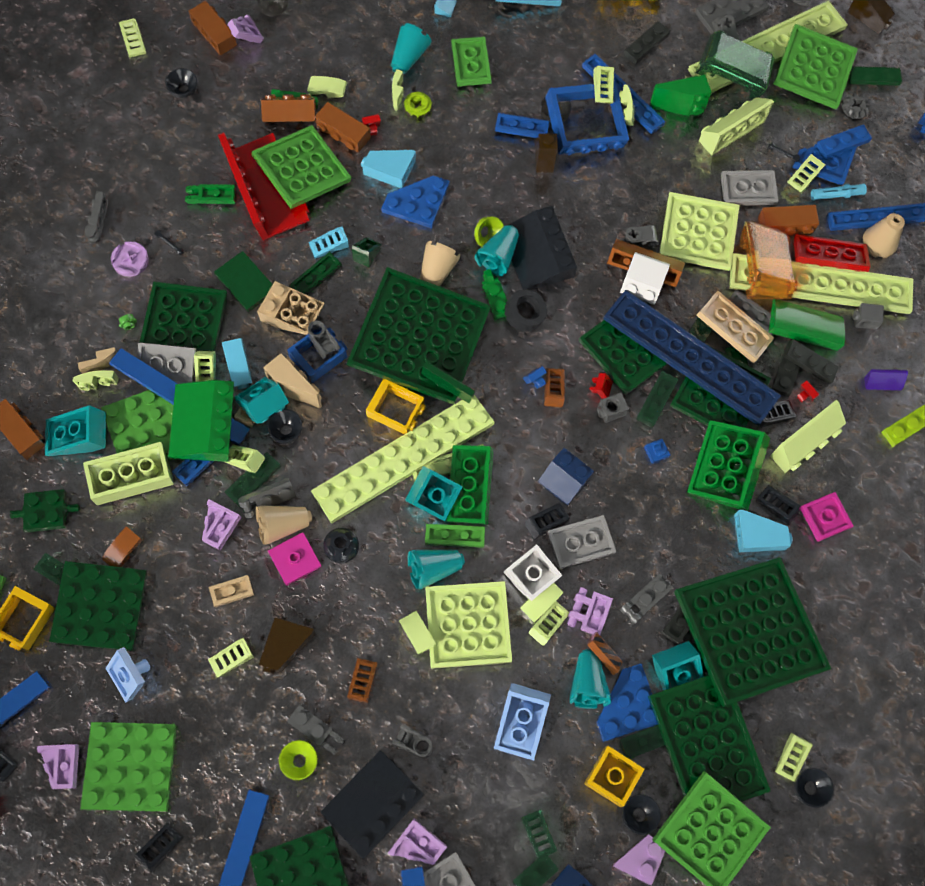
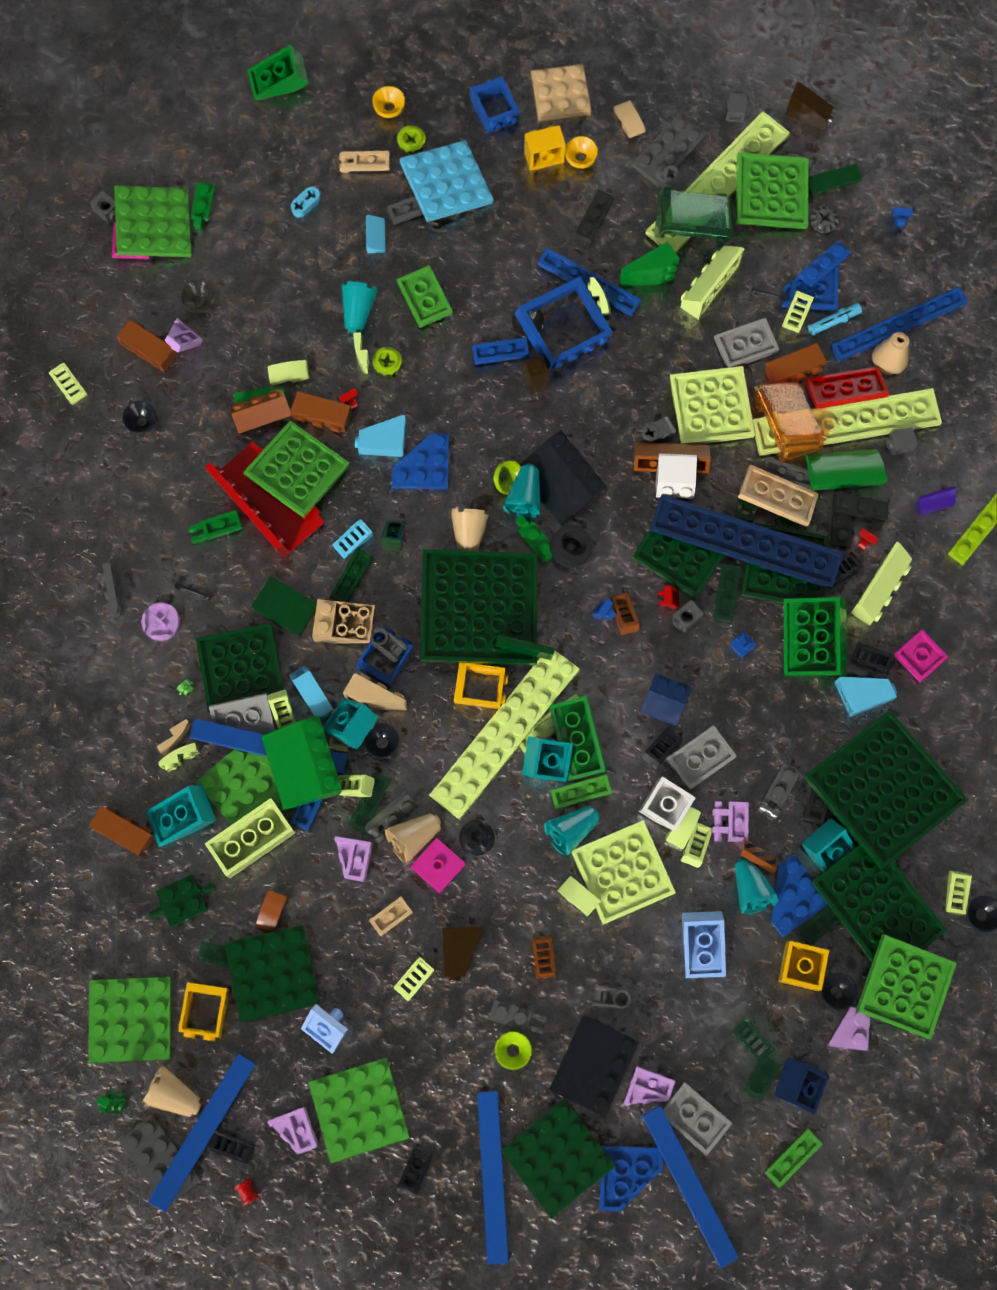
camera: 15 degrees left, 5 degrees up
yellowish green slope [594,66,614,104] -> none

